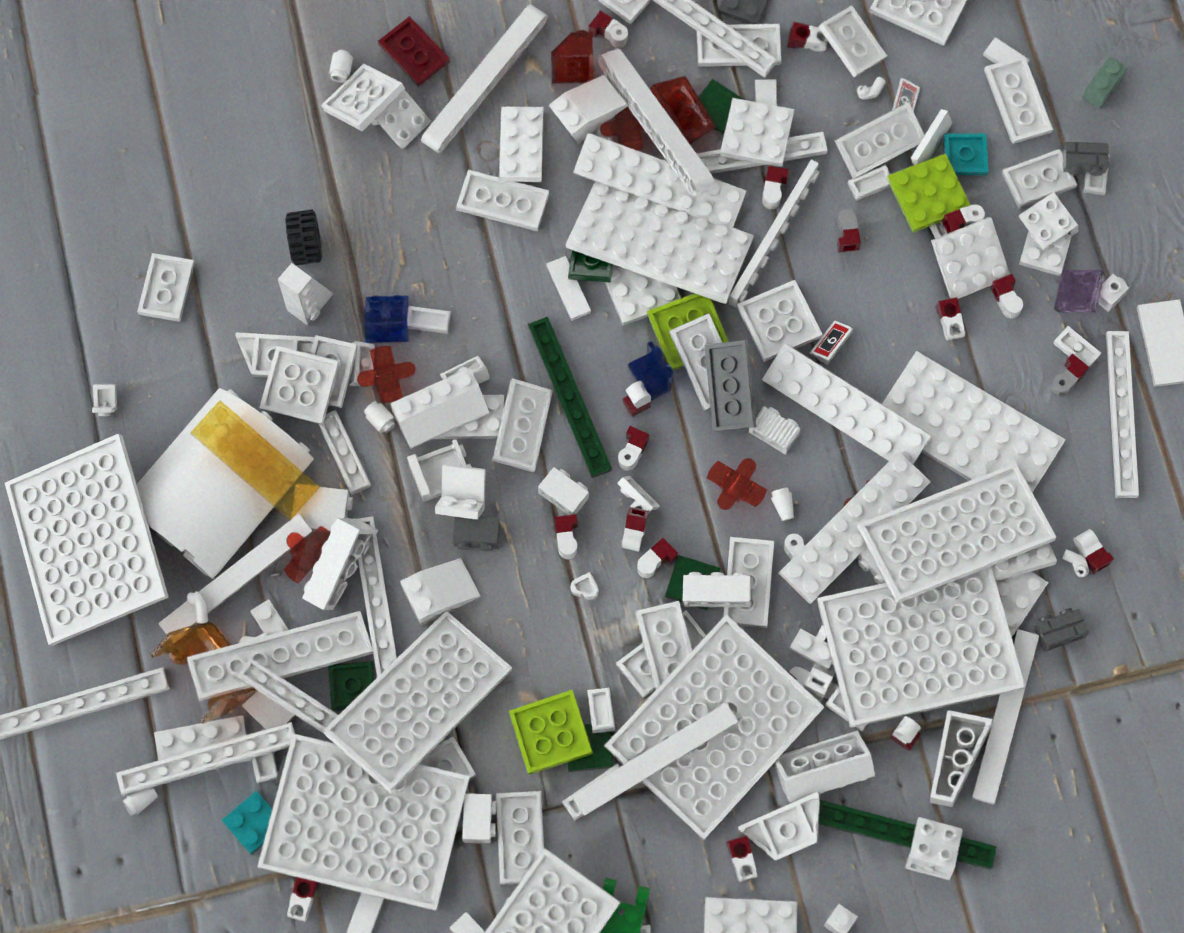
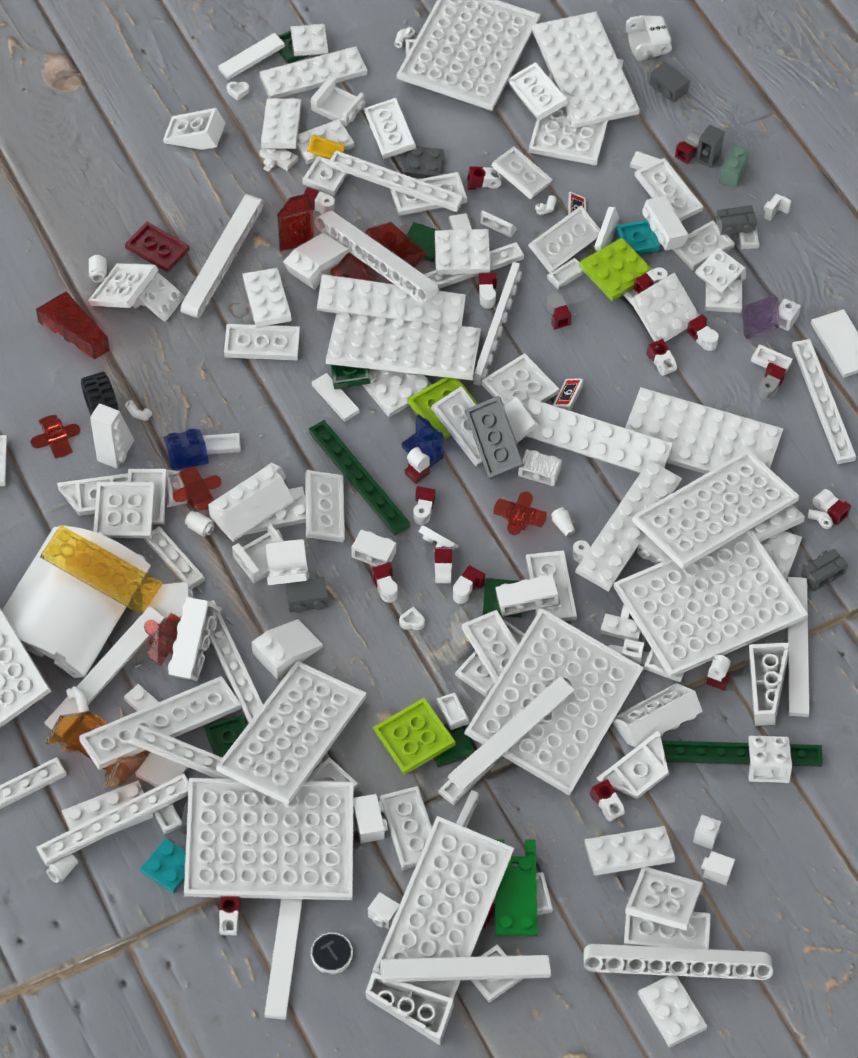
camera: 15 degrees left, 15 degrees down
none -> clear red piece [31,415,80,458]
none -> clear red wedge [36,291,110,359]
none -> white arm [125,400,152,421]
none -> white tile [456,790,479,828]
none -> white slope [480,210,517,237]
none -> white tile [504,397,538,443]
none -> white brick [642,196,688,251]
none -> dark red leg [675,131,701,164]
none -> dark grey brick [696,124,725,168]
none -> white bracket [764,194,792,221]

